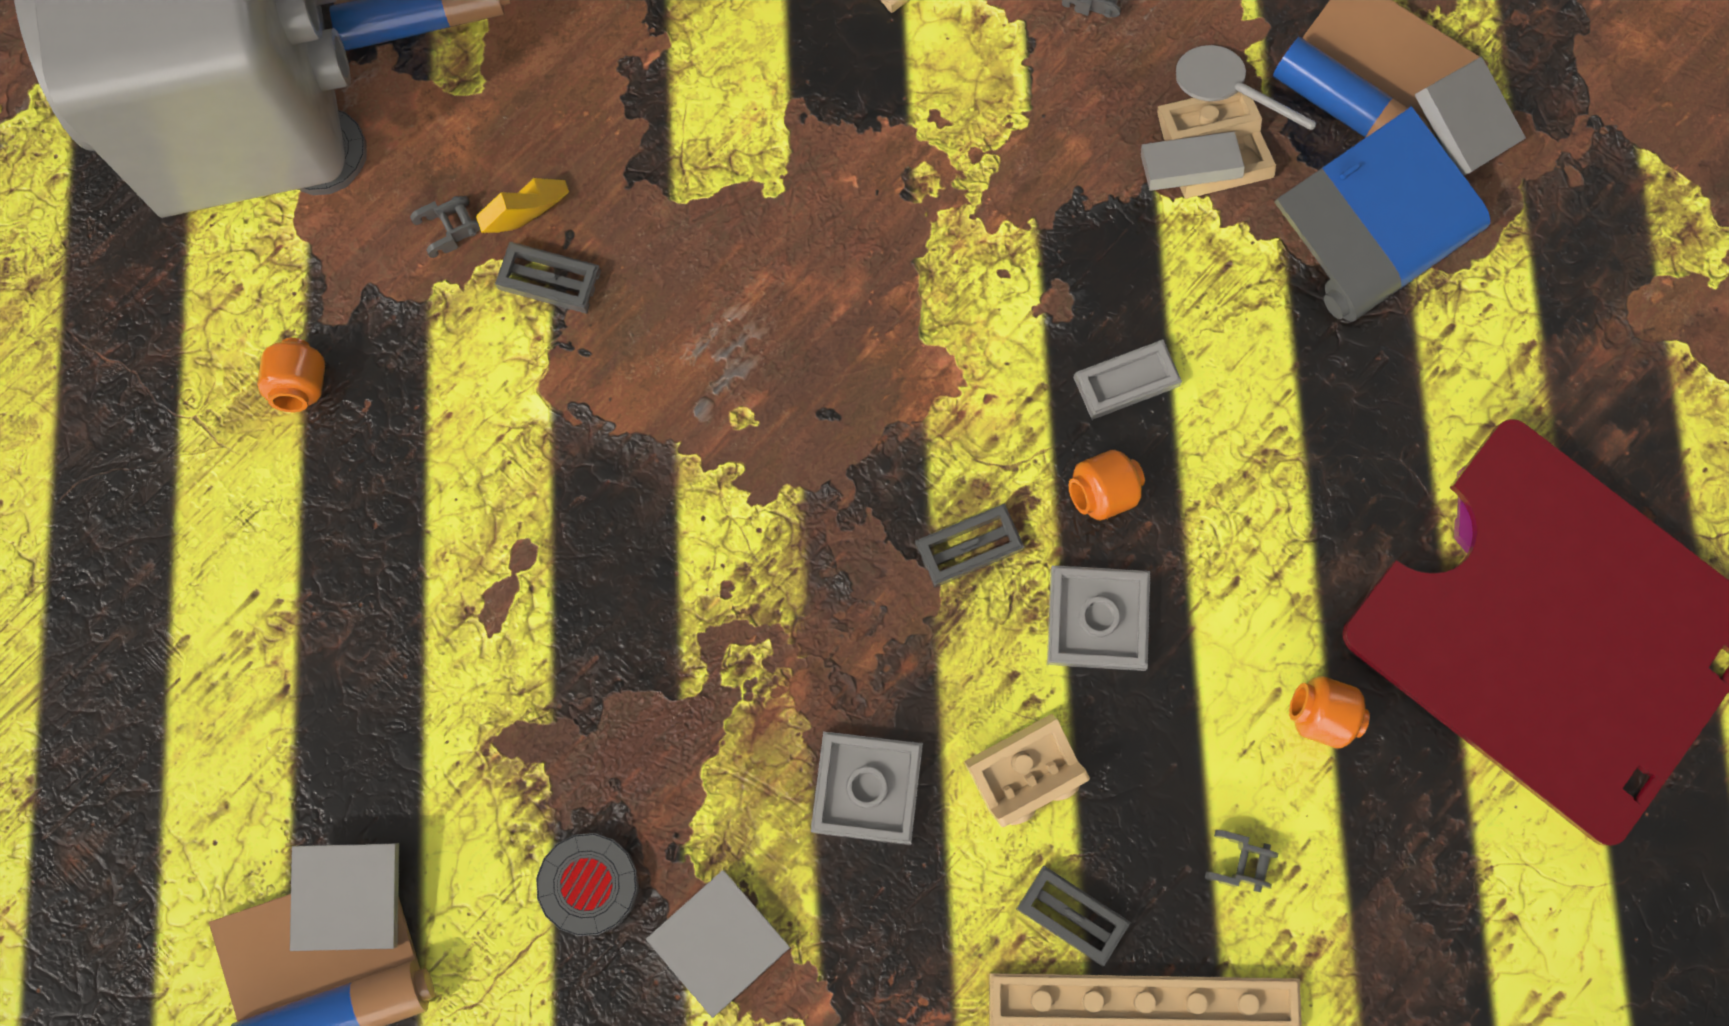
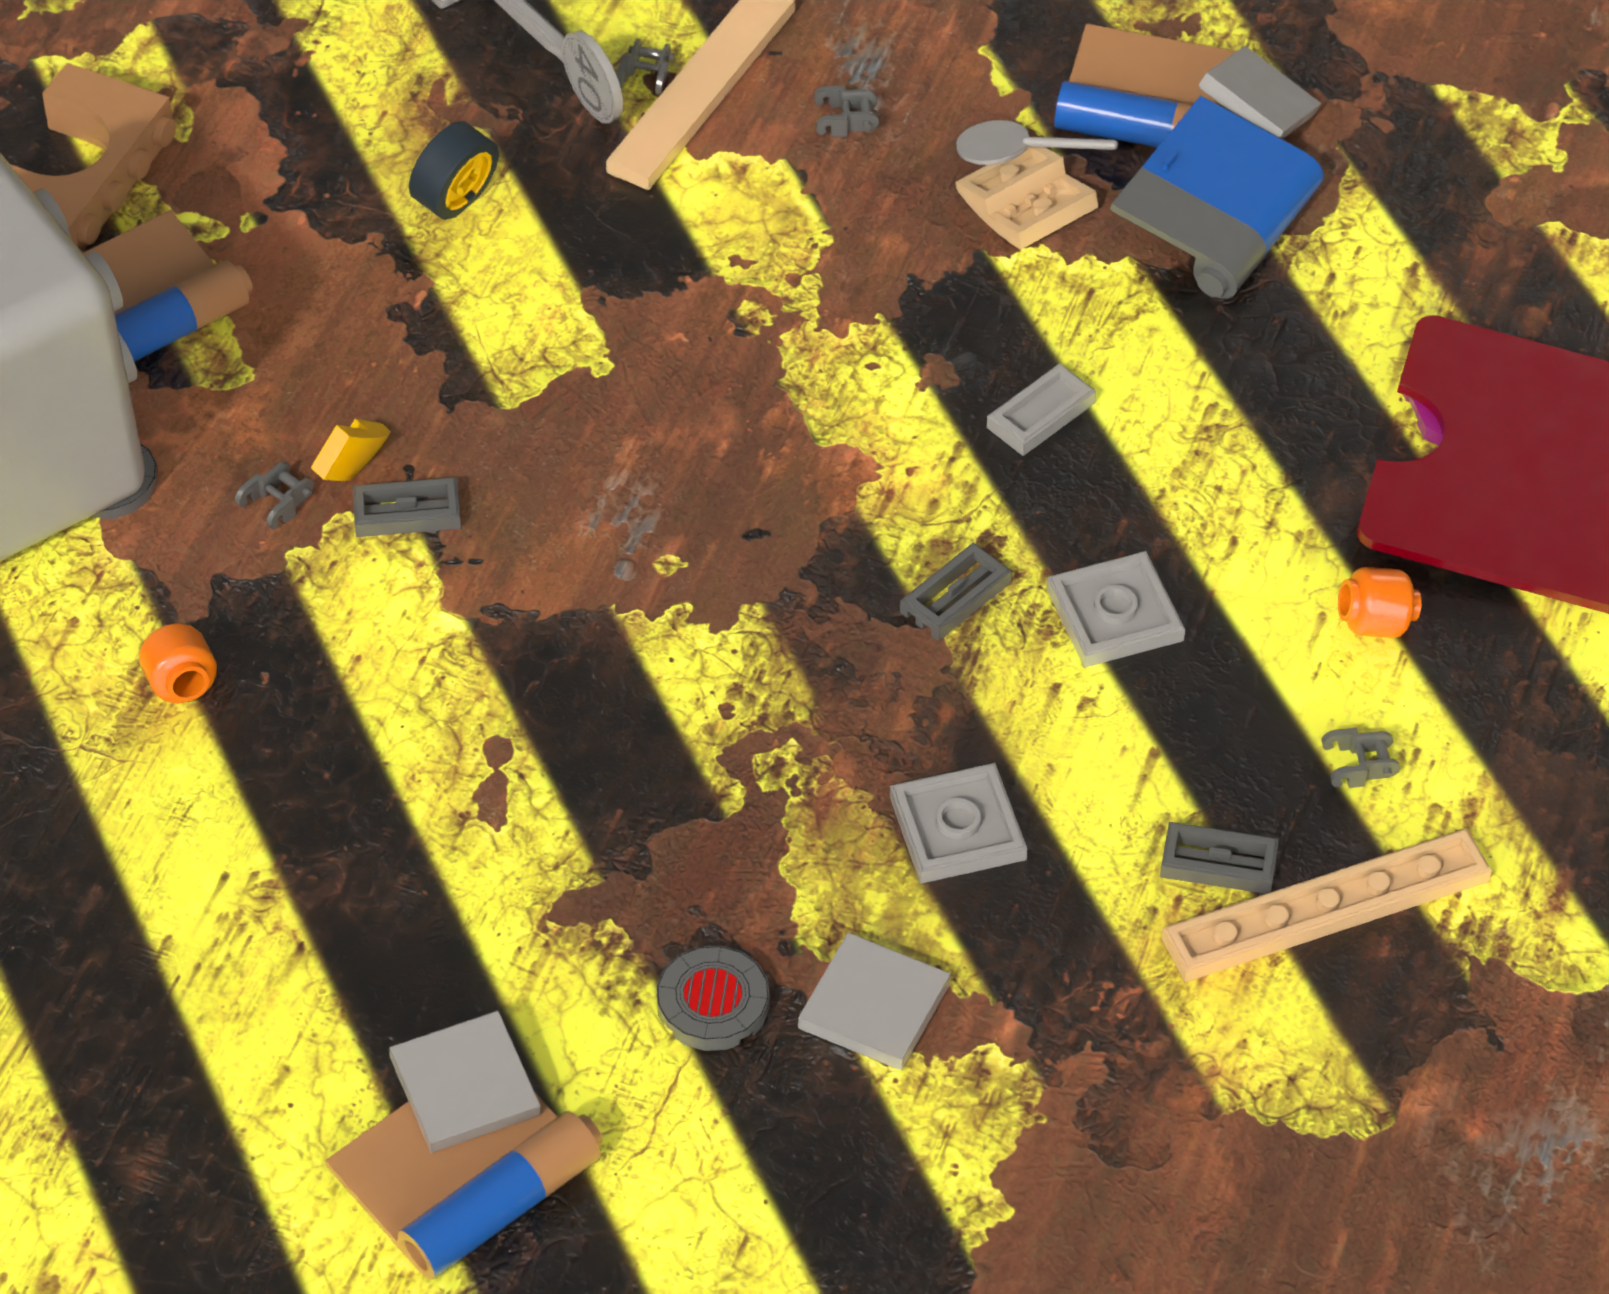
camera: 25 degrees left, 25 degrees down
tan bracket [964,714,1090,827] -> none
orange head [1069,449,1145,521] -> none
light grey tile [1141,131,1245,191] -> none

